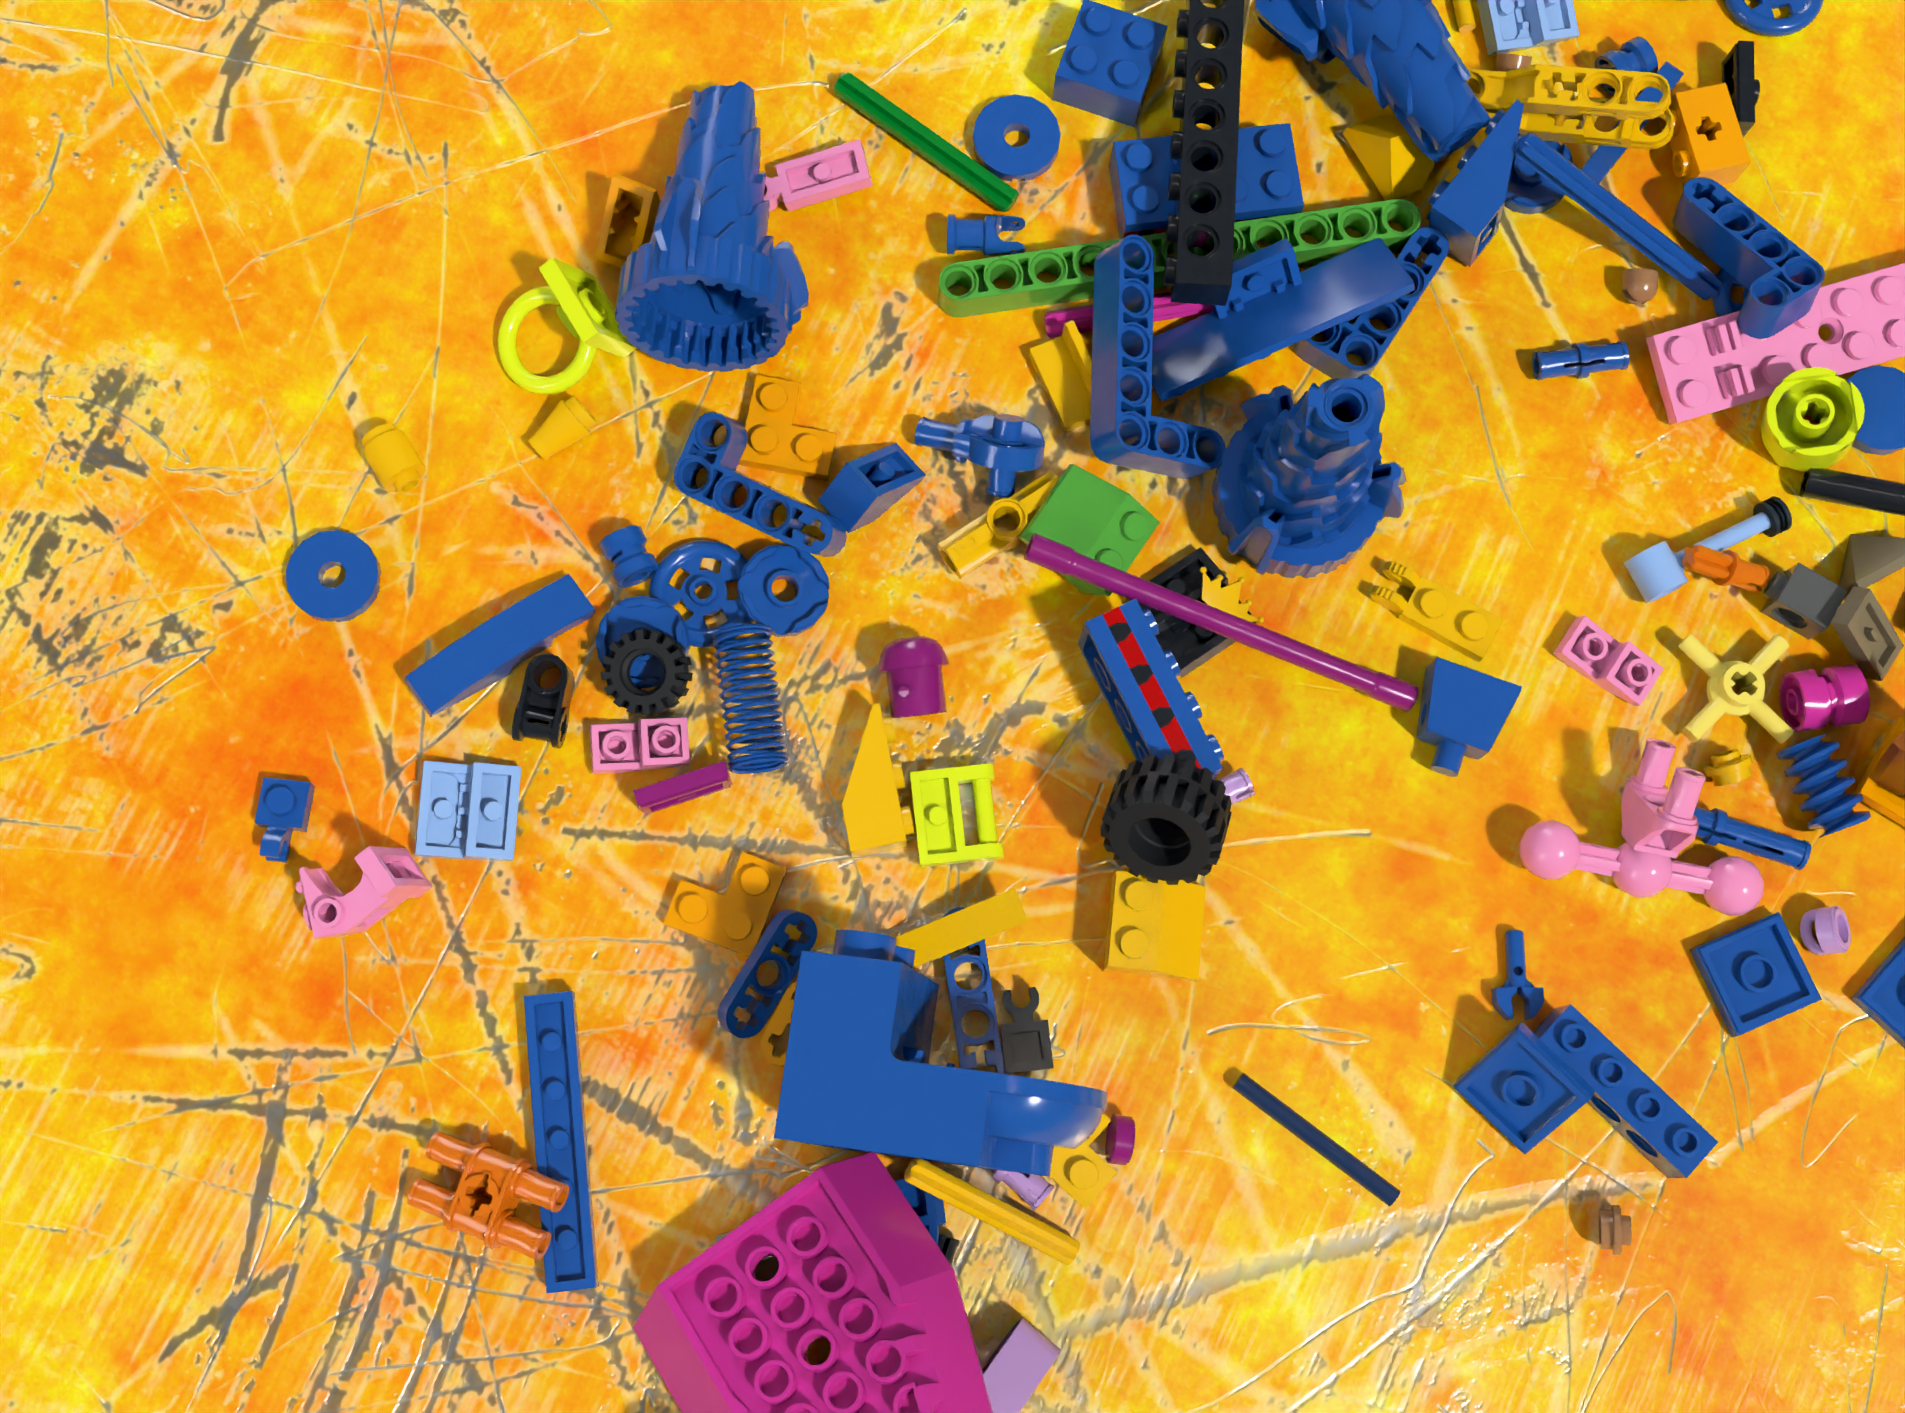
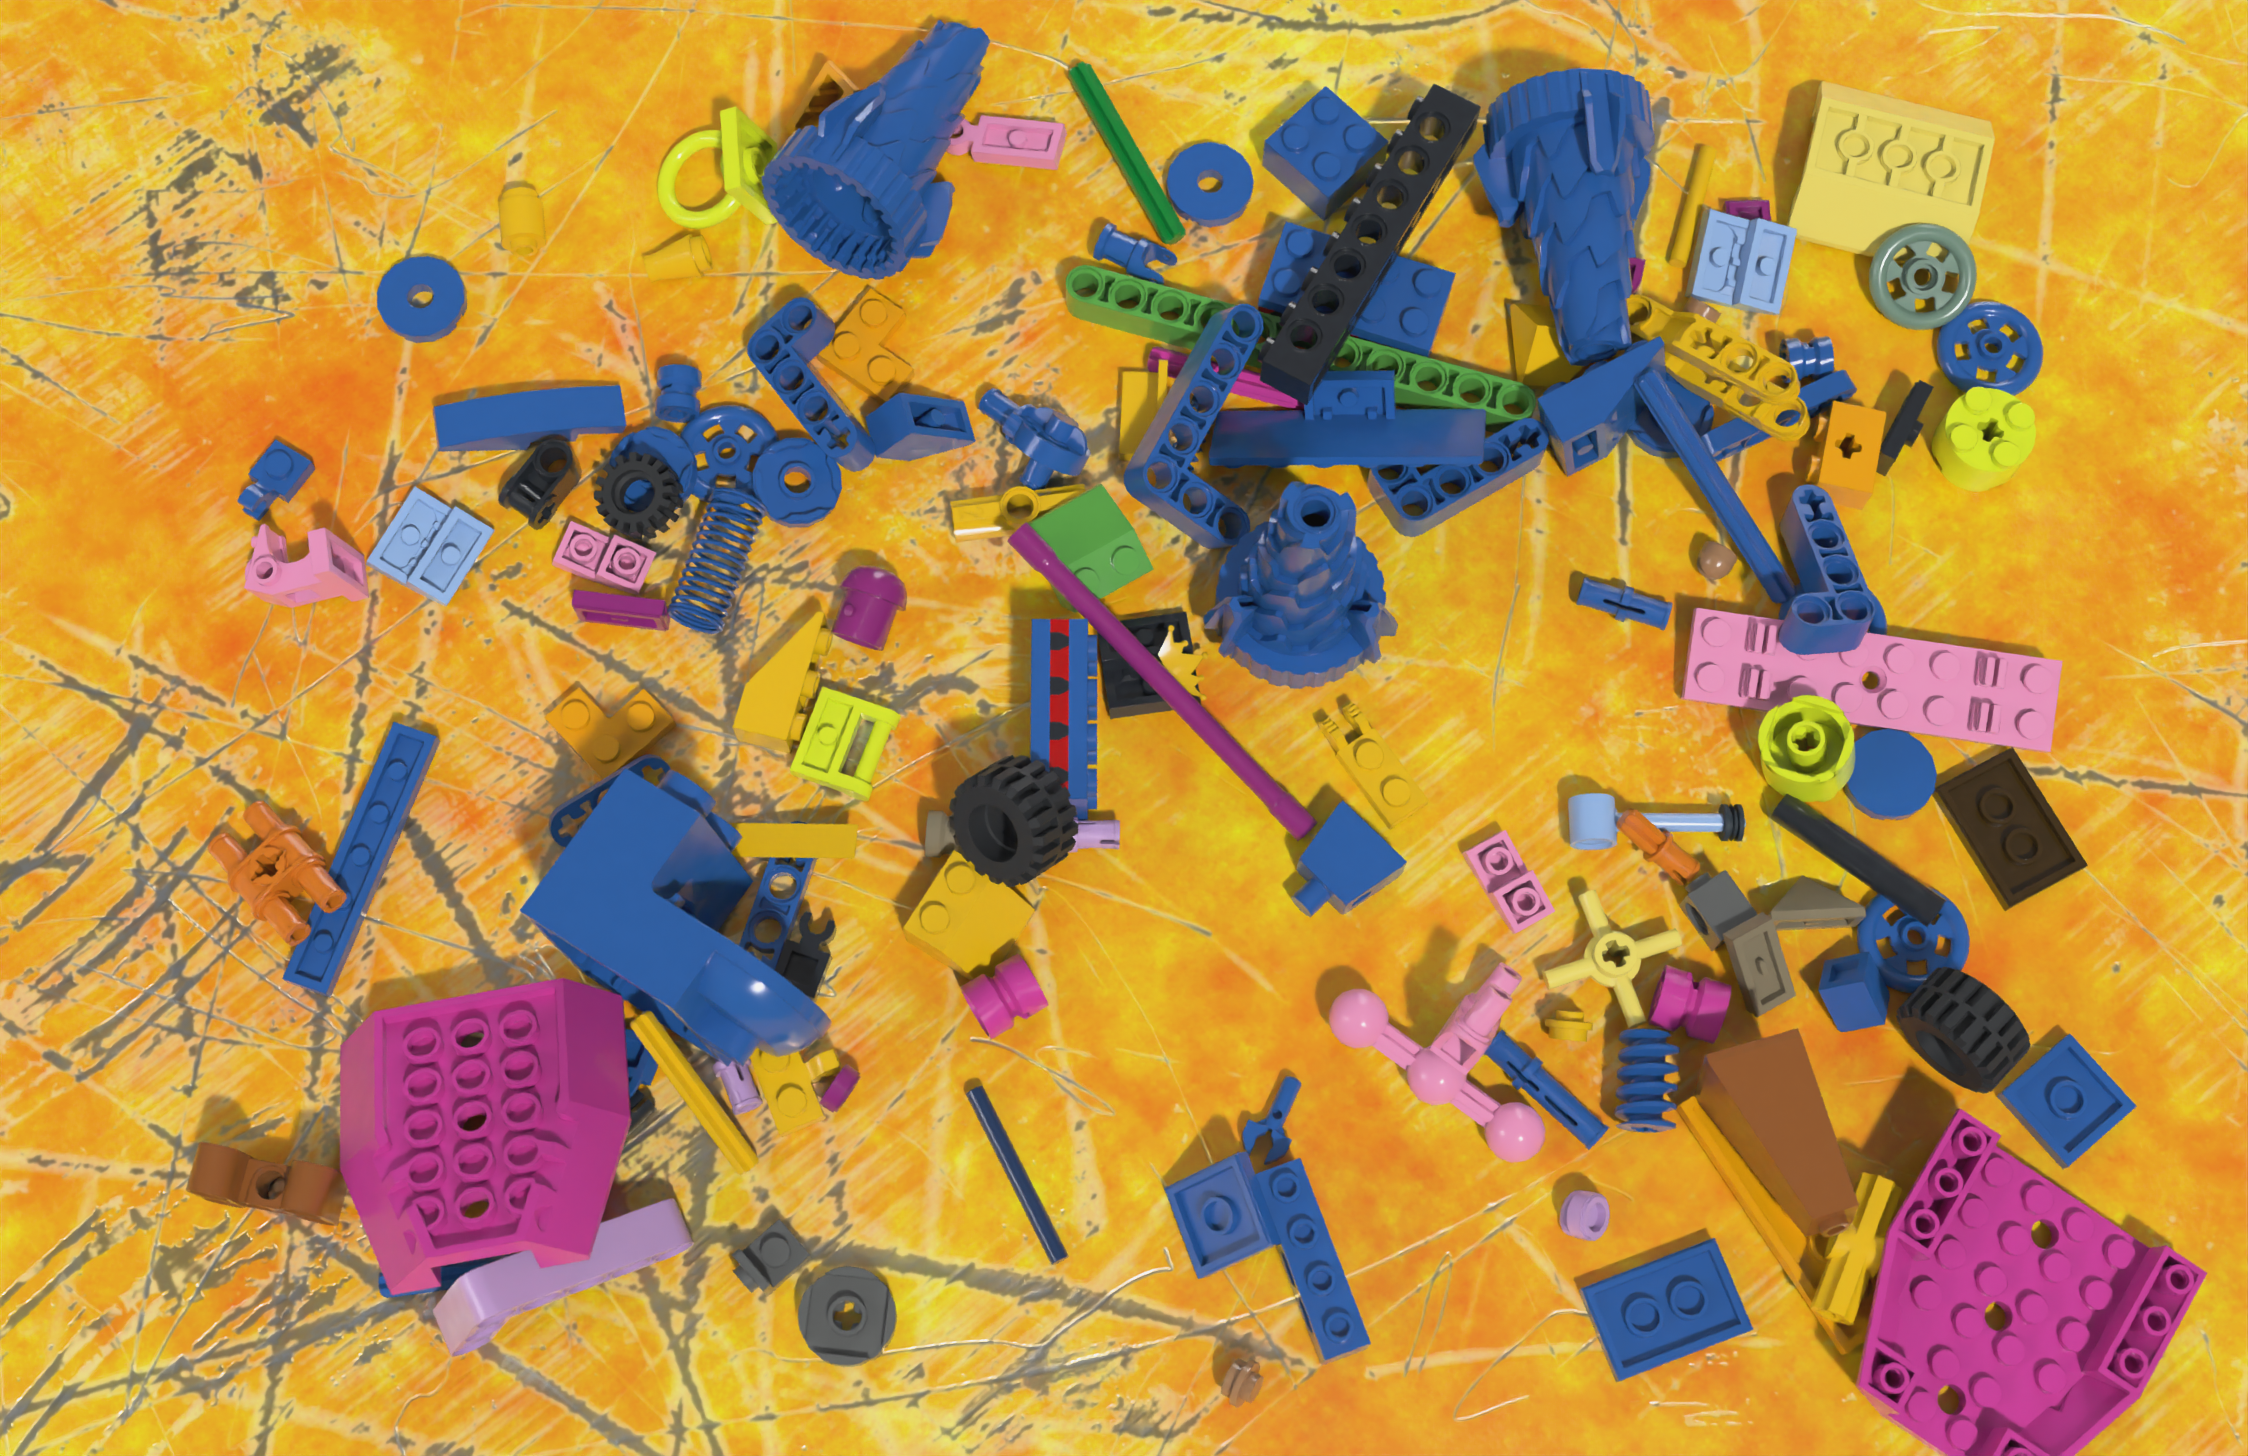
camera: 30 degrees right, 5 degrees down
blue tile [1690,912,1822,1037] -> none
none -> dark grey bracket [732,1219,812,1296]
none -> dark grey plate [798,1266,897,1367]
none -> dark tan wheel [925,810,964,858]
none -> dark pink wheel [960,953,1048,1040]
none -> neon yellow brick [1931,386,2036,492]

